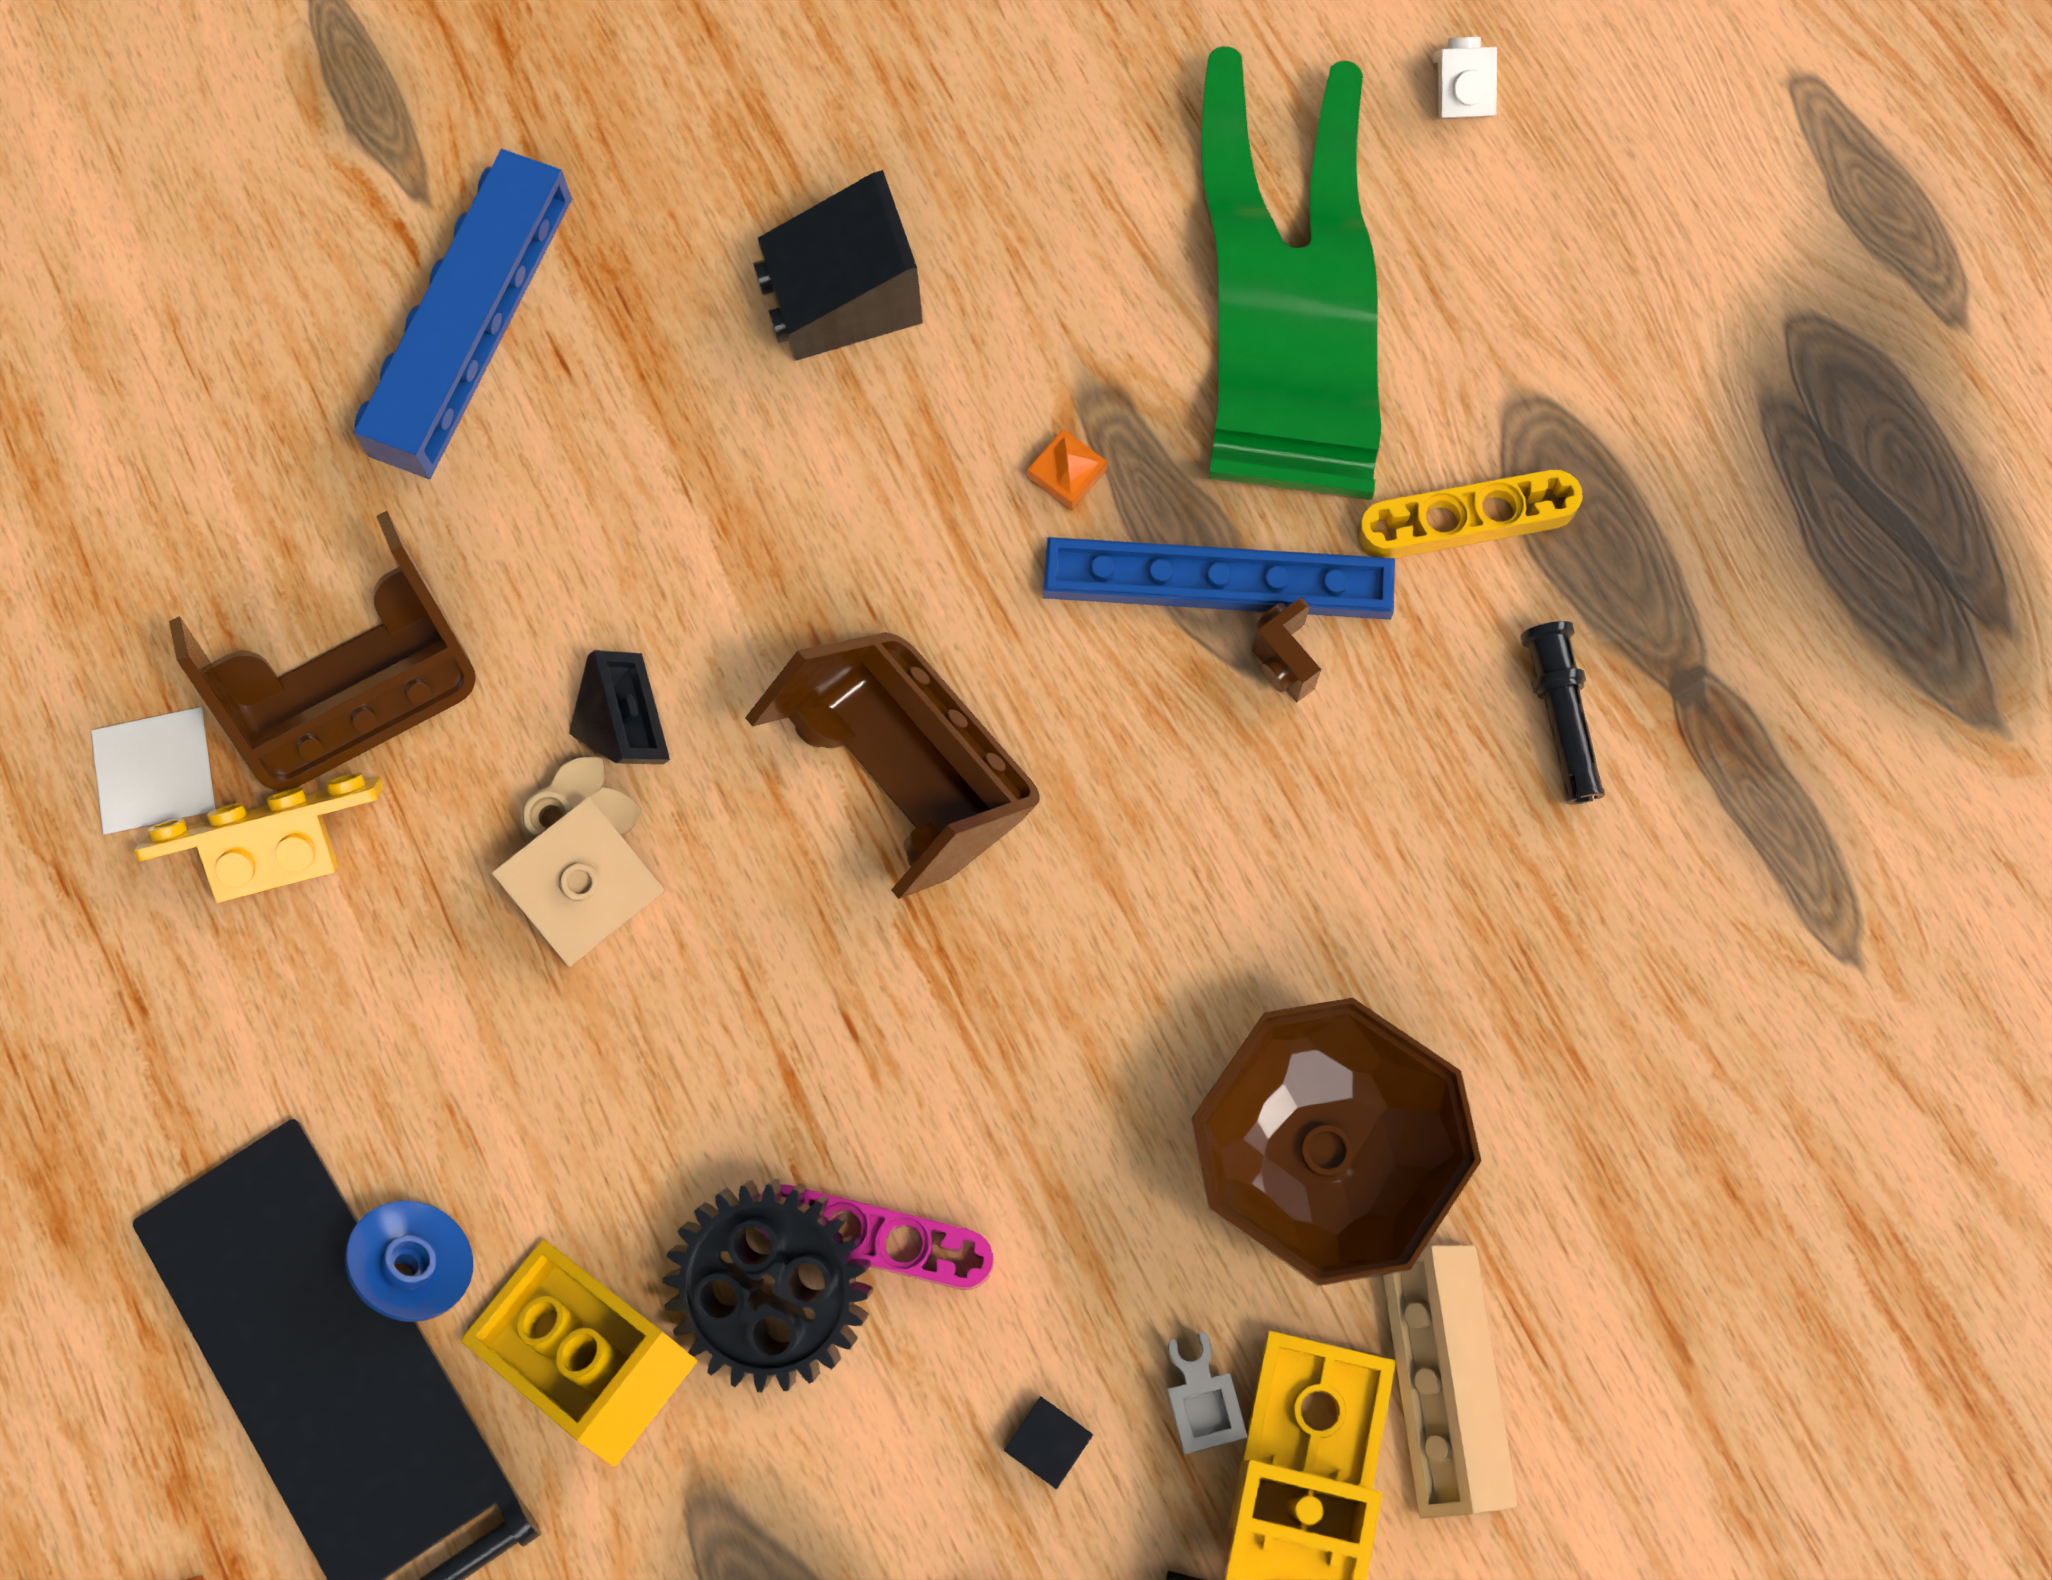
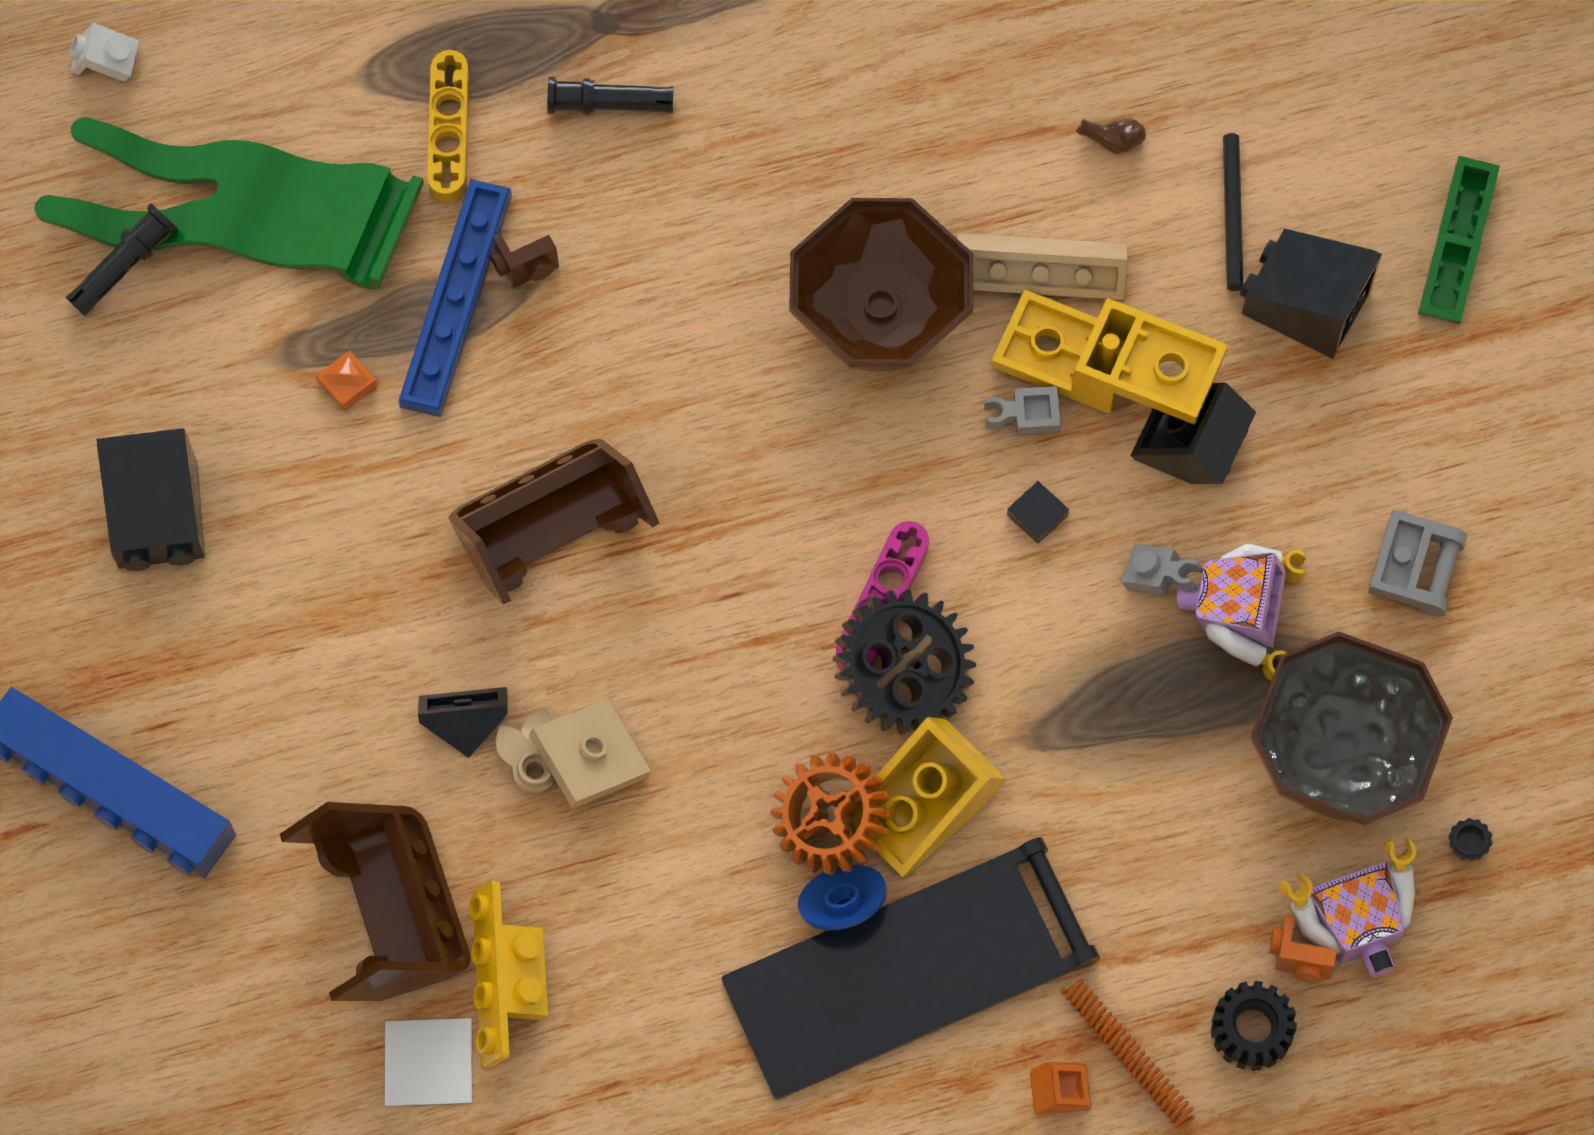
camera: 80 degrees left, 5 degrees down
none -> black pin [65,203,178,317]
none -> orange gear [770,752,892,875]
none -> reddish brown animal [1076,118,1146,154]

